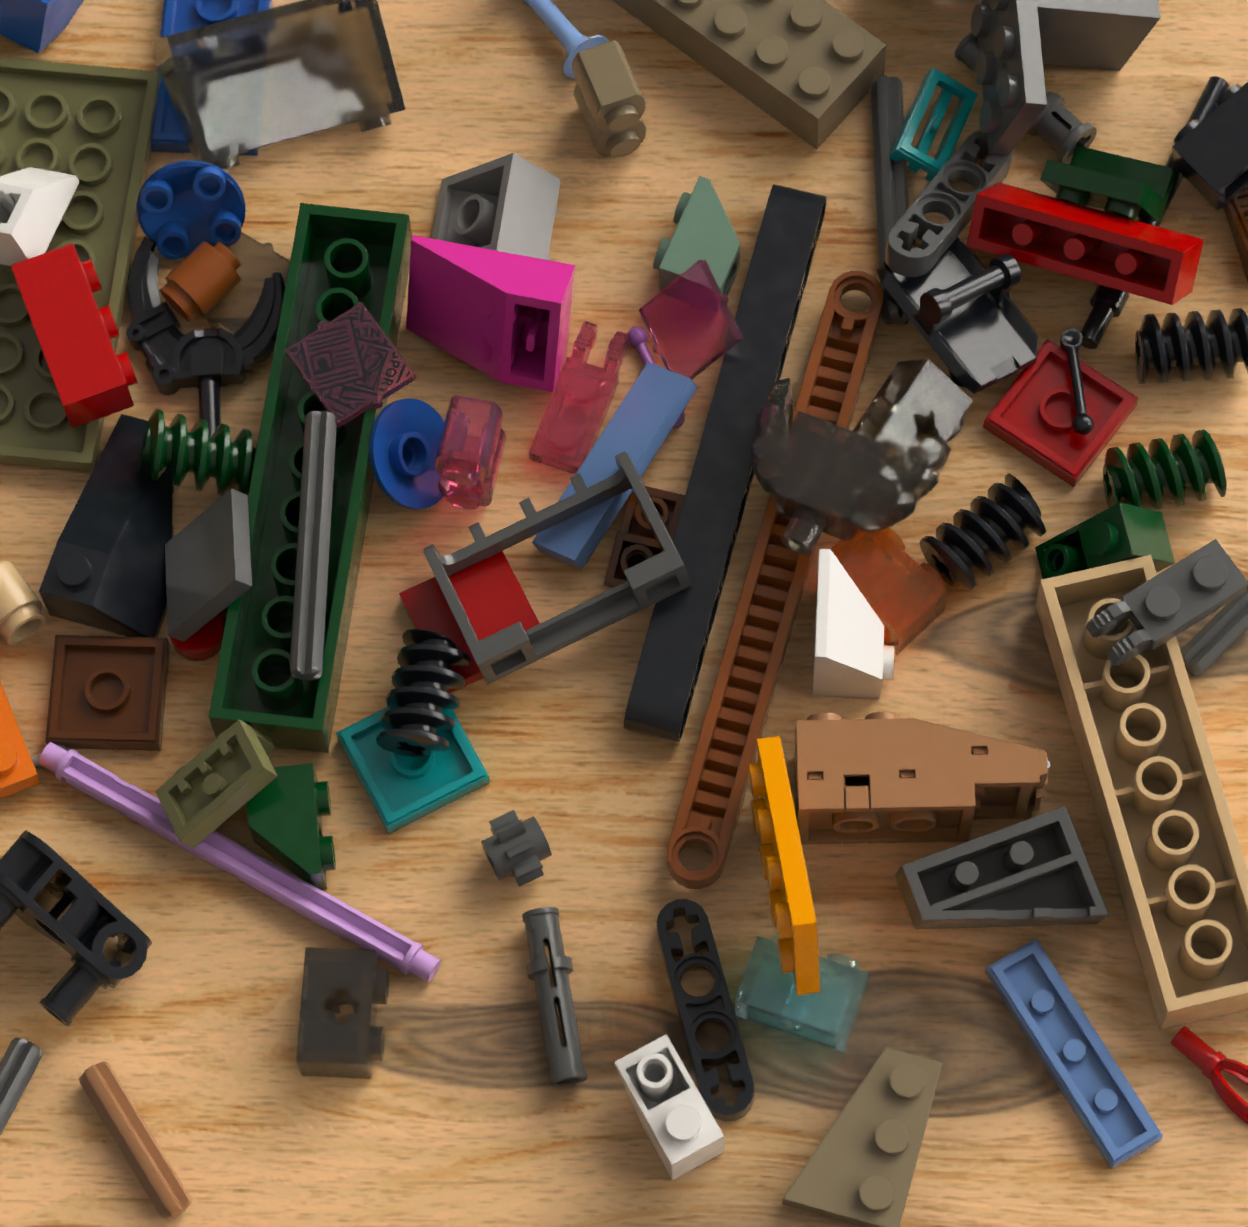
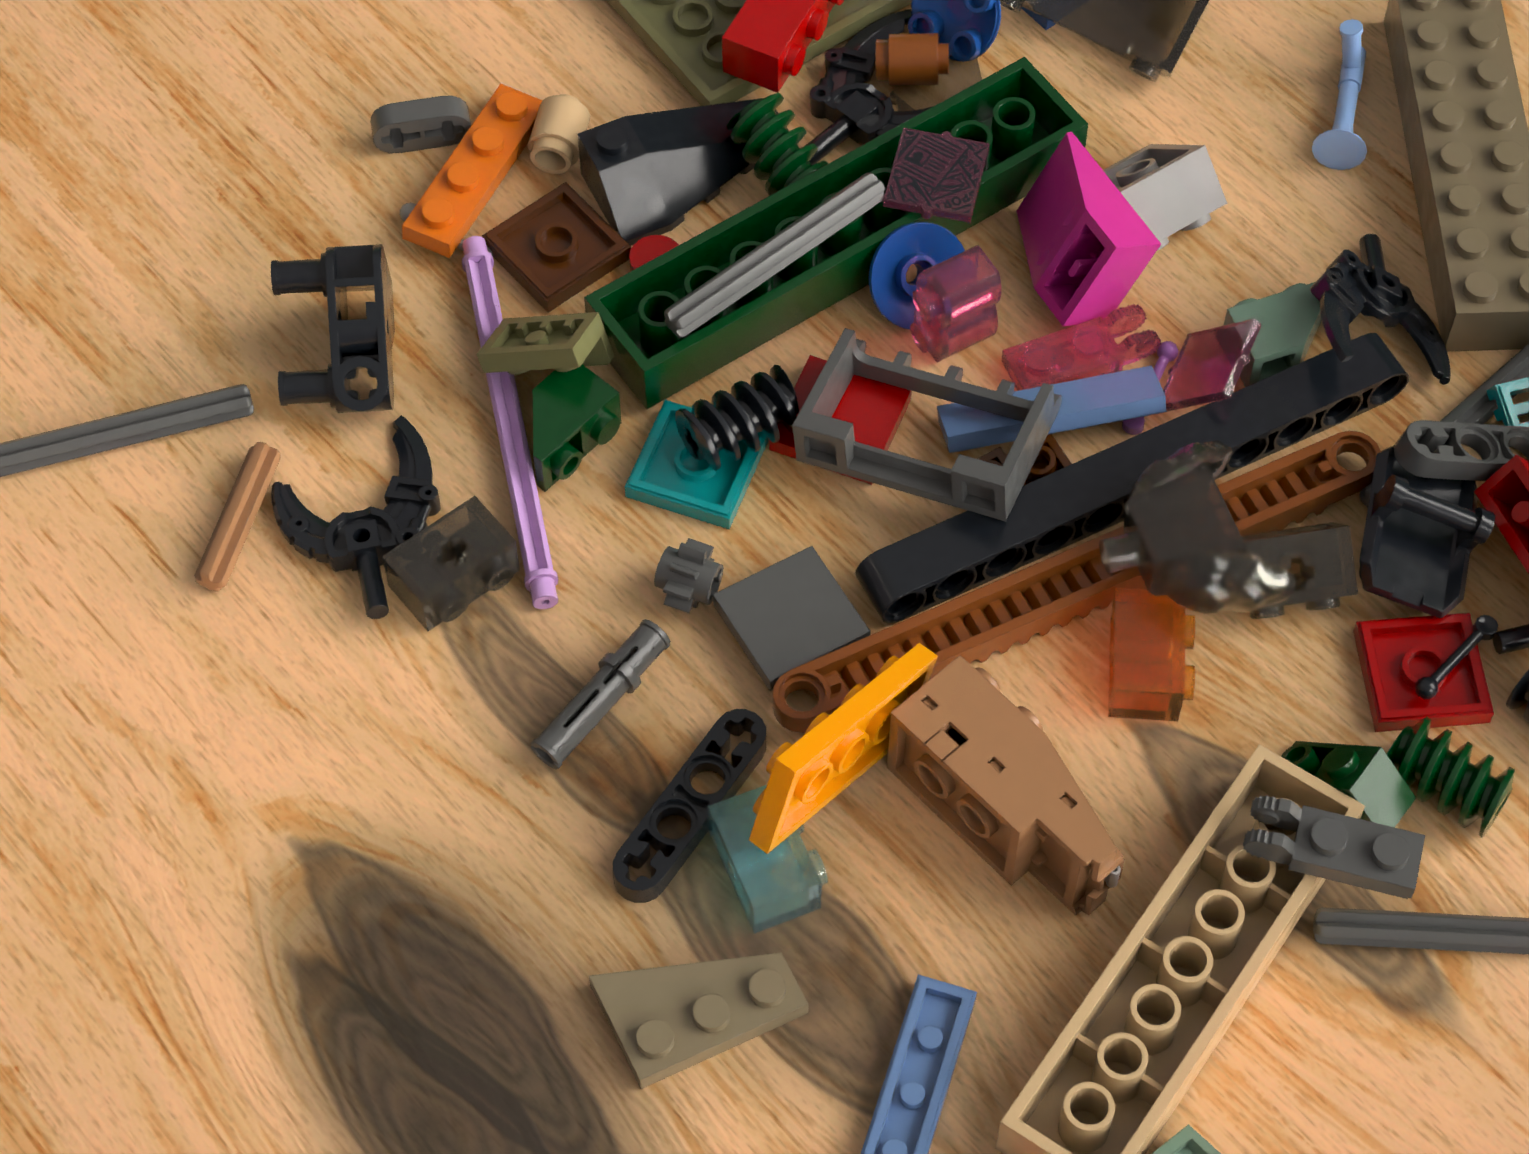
camera: 45 degrees right, 10 degrees down
dark grey tile [165,488,252,642] -> none
dark tan brick [572,40,646,158] -> none
white slope [614,1034,724,1181] -> none
white slope [812,549,894,699] -> none
dark grey wedge [895,806,1108,929] -> none
black piece [920,473,1046,590] -> none
none -> black bar [271,415,441,619]
none -> dark grey tile [713,546,870,691]
none -> black bar [1310,234,1451,385]

